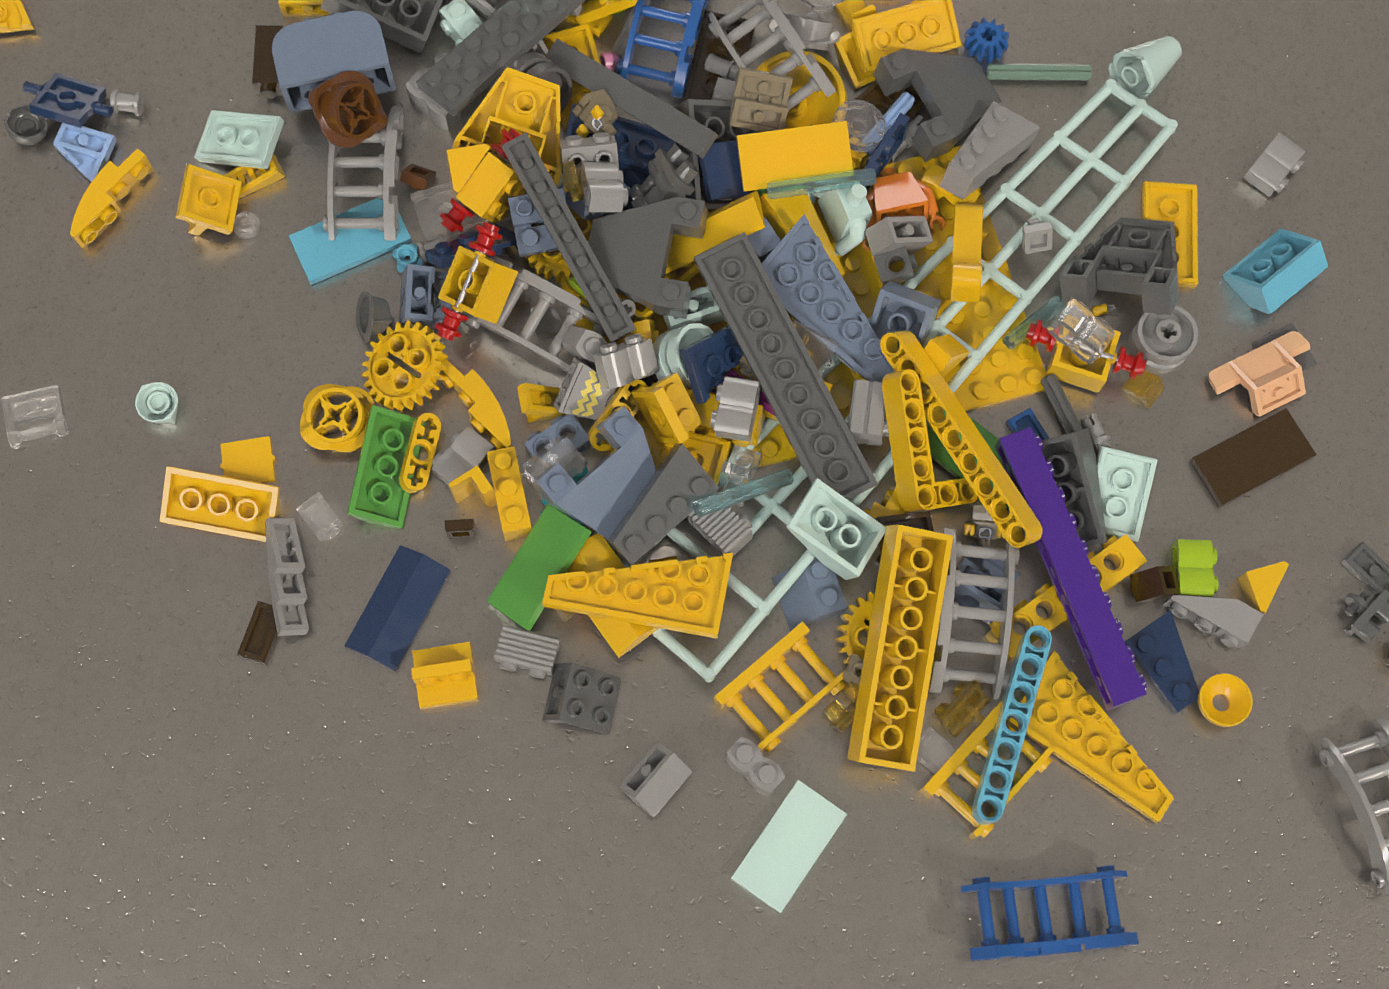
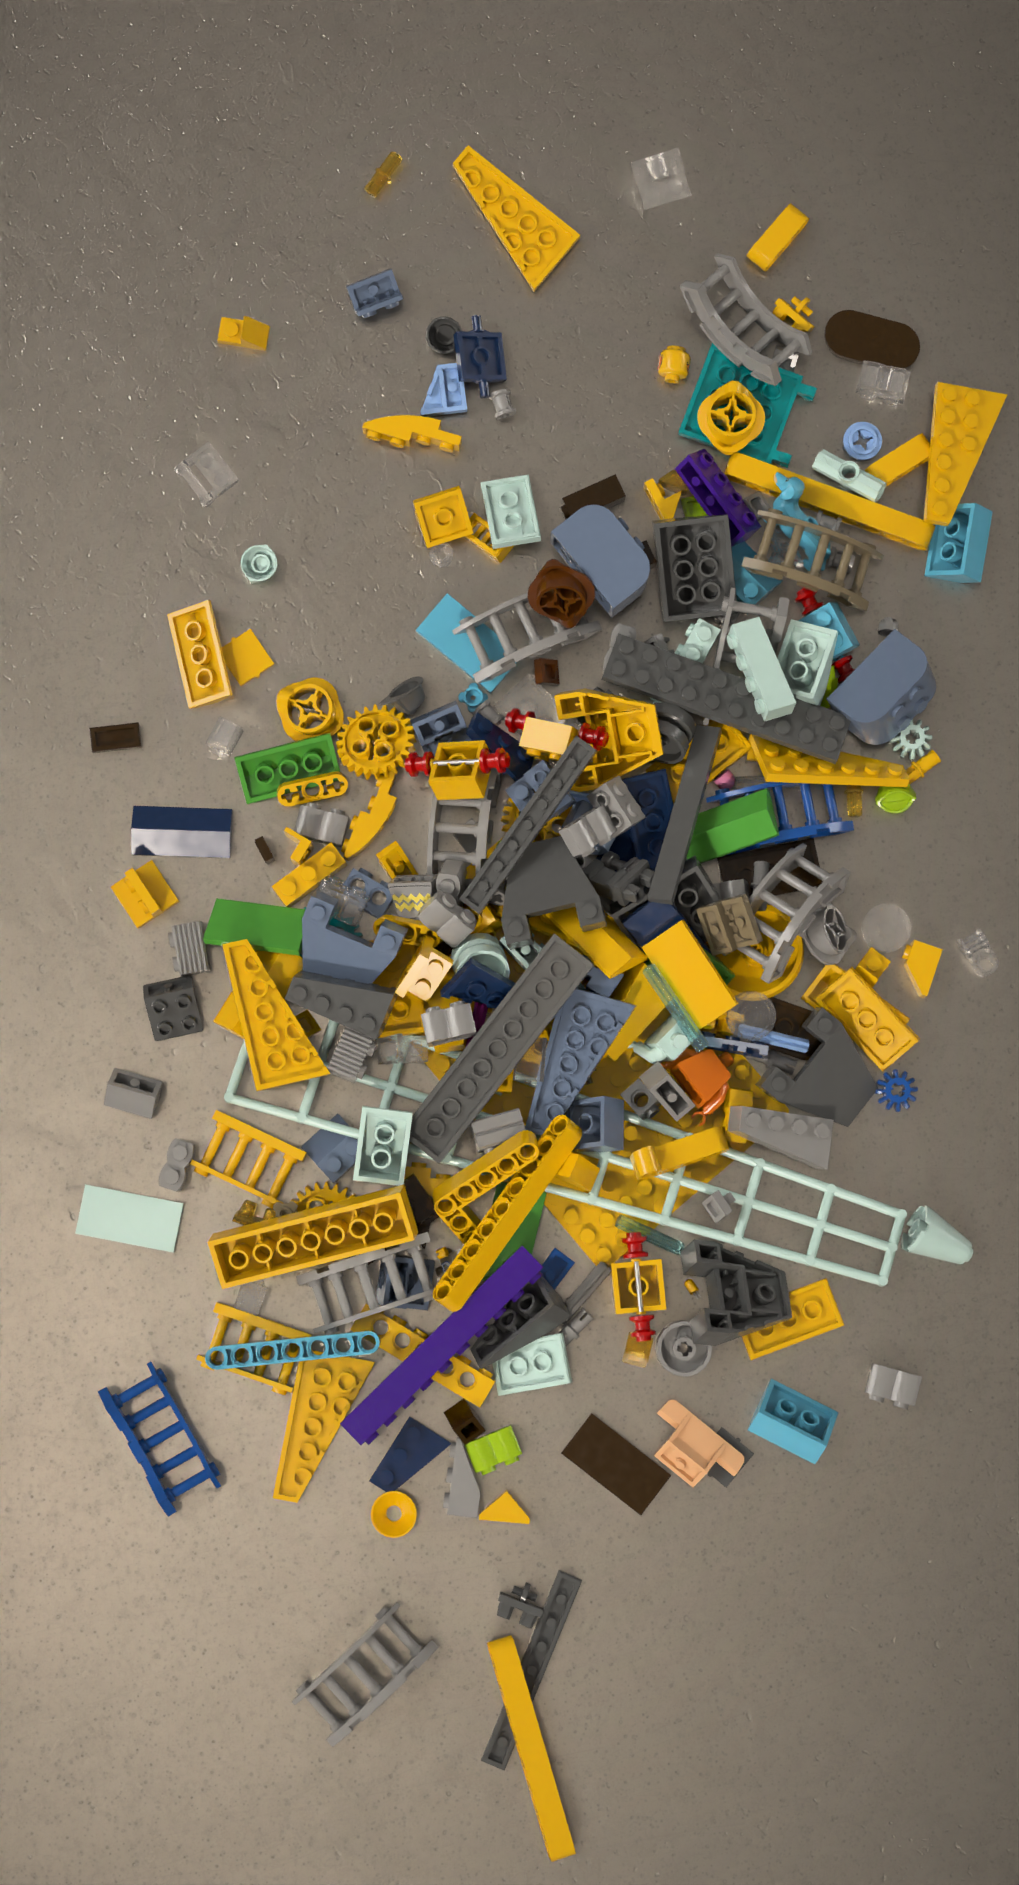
camera: 65 degrees right, 10 degrees up
light grey slope [265,518,309,636] -> none
yellow slope [445,144,490,194] -> none
clear yellow plate [561,161,584,202] -> none
dark tan piece [573,89,618,138] -> none
clear light blue axle [693,469,794,516] -> none
clear yellow hips [935,680,991,738] -> none
sand green axle [986,63,1092,80] -> none
clear brick [1047,298,1115,364] -> none
none -> bright green slope [687,788,779,864]

